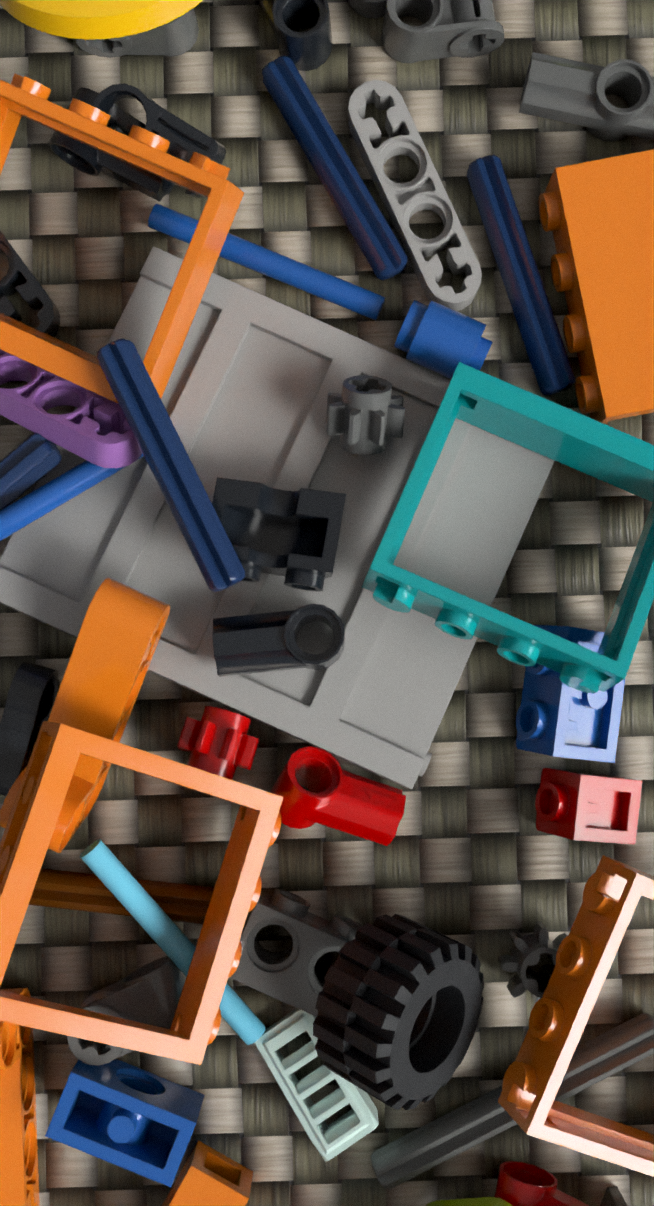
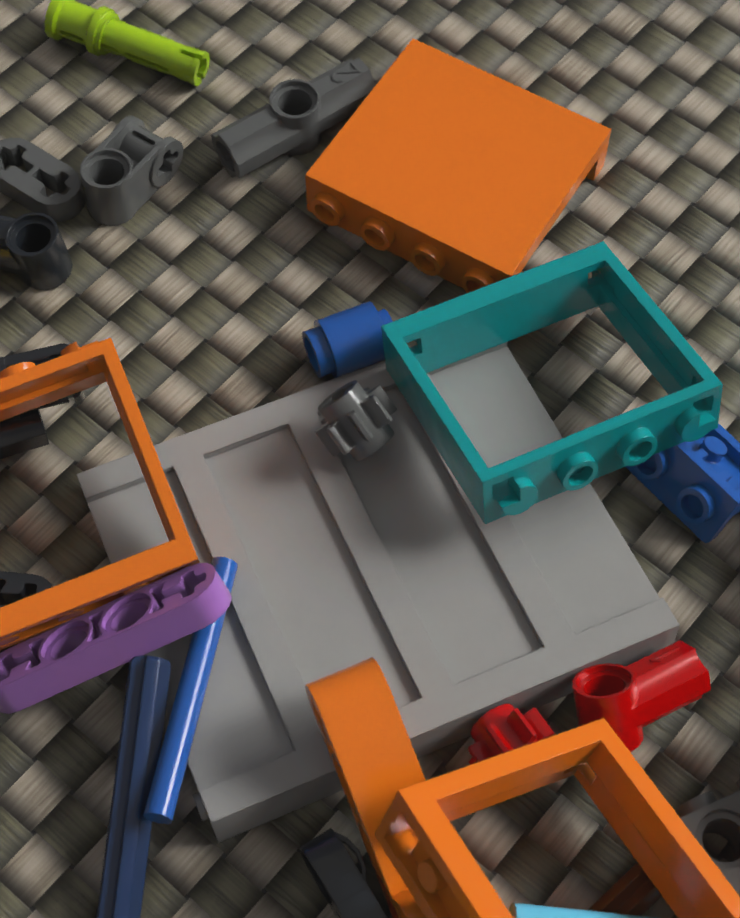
camera: 50 degrees left, 25 degrees down
dark blue axle [97,338,245,592] -> none
blue bar [148,204,386,321] -> none
black cylinder [212,477,346,592] -> none
black piece [212,604,345,677] -> none
dark blue axle [262,56,407,281] -> none
light grey beam [348,80,482,311] -> none
dark blue axle [467,155,575,395] -> none

